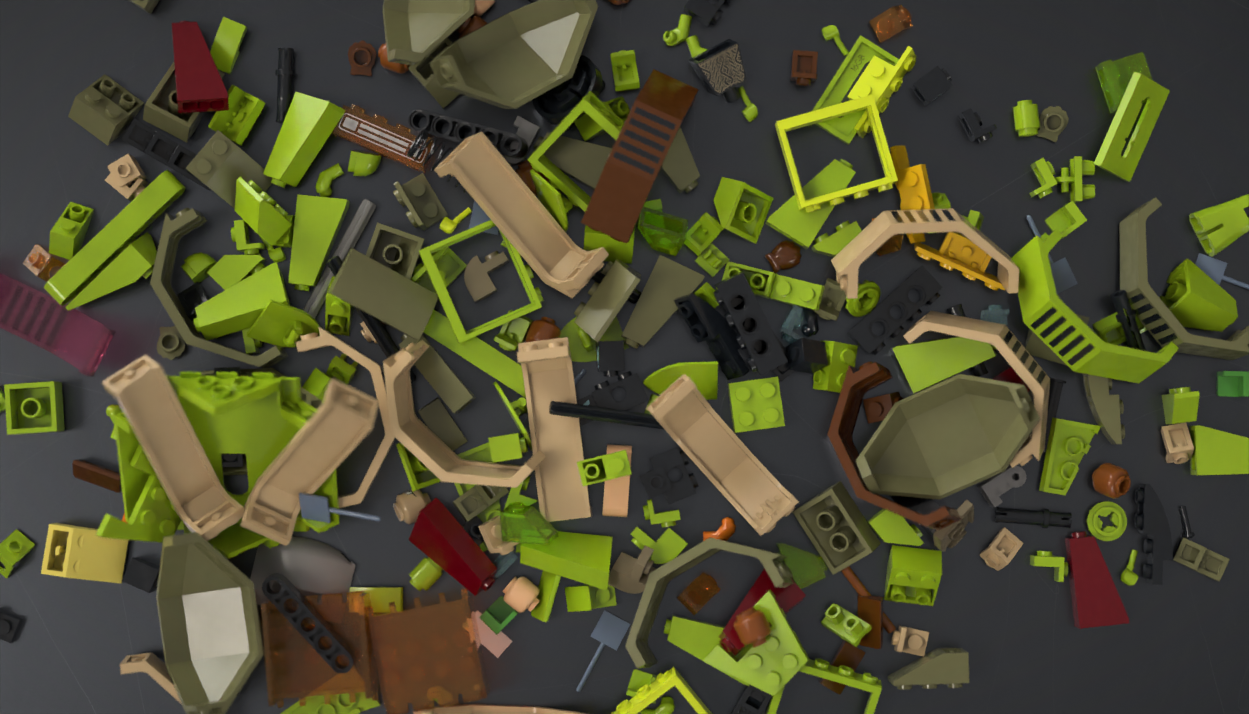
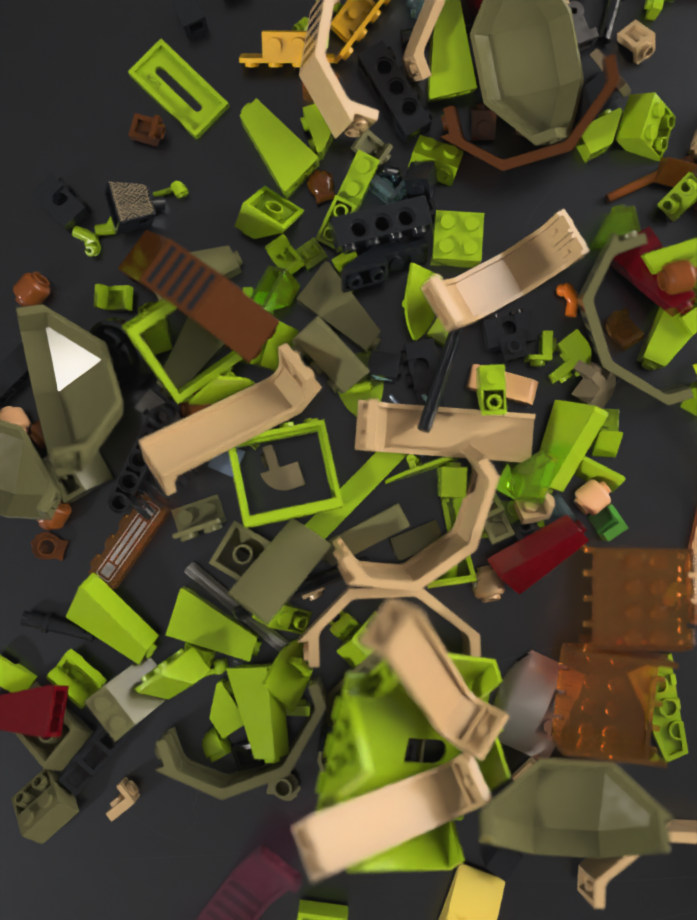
camera: 80 degrees left, 0 degrees up
clear orange bracket [23,244,65,282] -> none
lime beam [44,170,186,306] -> none
lime slope [49,202,94,260] -> none
lime wedge [65,232,157,311] -> none
reddish brown slope [72,459,122,493] -> none
lime wing [96,444,182,543] -> none
tan bracket [108,154,147,187] -> none
lime bracket [231,220,265,255] -> none
black beam [262,573,356,674] -> none
sand blue piece [299,493,381,523] -> none
lime arm [315,163,344,197] -> none
lime piece [348,150,382,176] -> none
lime slope [349,587,403,613] -> none
lime brick [409,557,443,591] -> none
lime bracket [411,247,467,294] -> none
neon yellow hand [440,207,472,234] -> none
sticker [463,610,513,658] -> none
lime bracket [494,310,533,351] -> none
dark orange head [525,317,561,342] -> none
sand blue piece [576,610,630,692] -> none
neon yellow window [775,94,898,213] -> none
olive slope [793,481,881,575] -> none
lime hand [822,25,849,56] -> none
lime gear [845,279,881,317] -> none
neon yellow bracket [847,46,917,138] -> none
clear orange bracket [869,5,913,43] -> none

